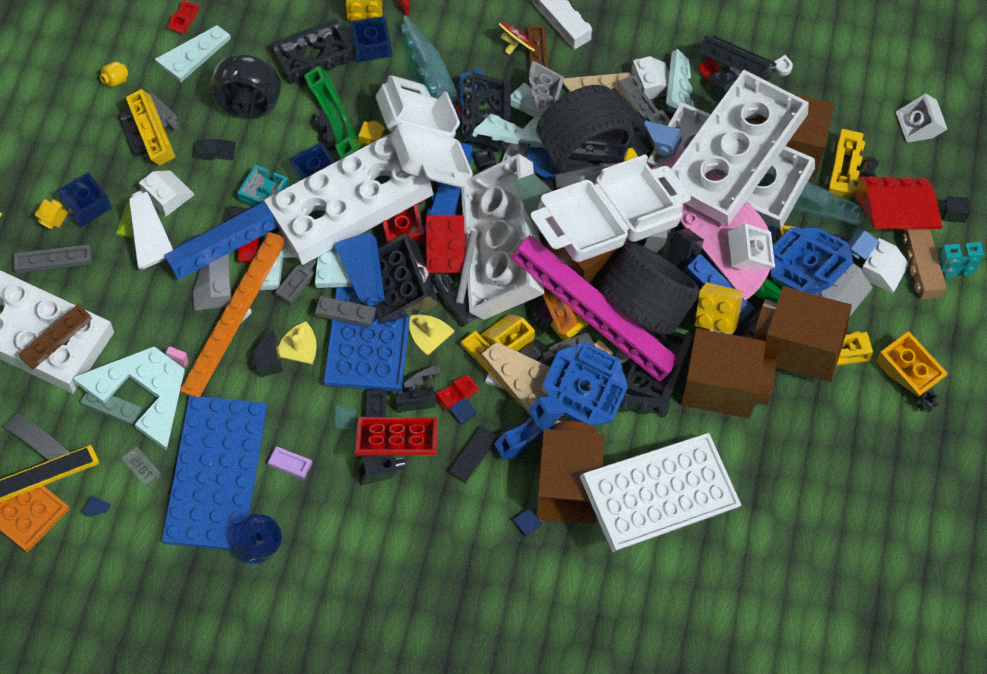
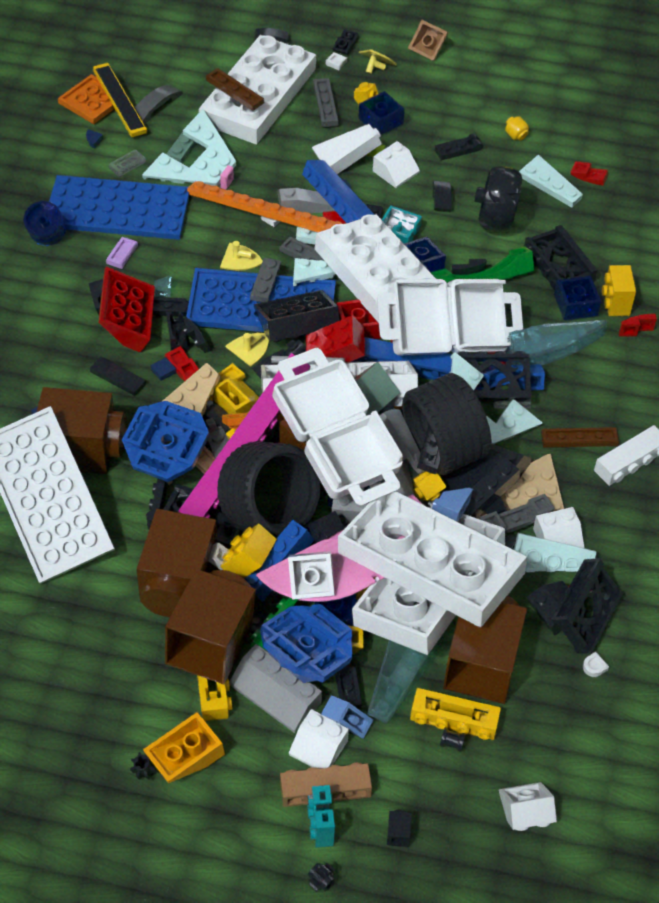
camera: 90 degrees right, 10 degrees down
yellow brick [126,89,175,165] -> none
dark grey hinge [149,92,180,133] -> none
black slope [252,330,283,377] -> none
blue slope [334,232,385,306] -> none
blue arch [494,396,565,460] -> none
shield [499,22,535,54] -> none
light grey wedge [528,61,564,116] -> none
red slope [854,176,942,229] -> none

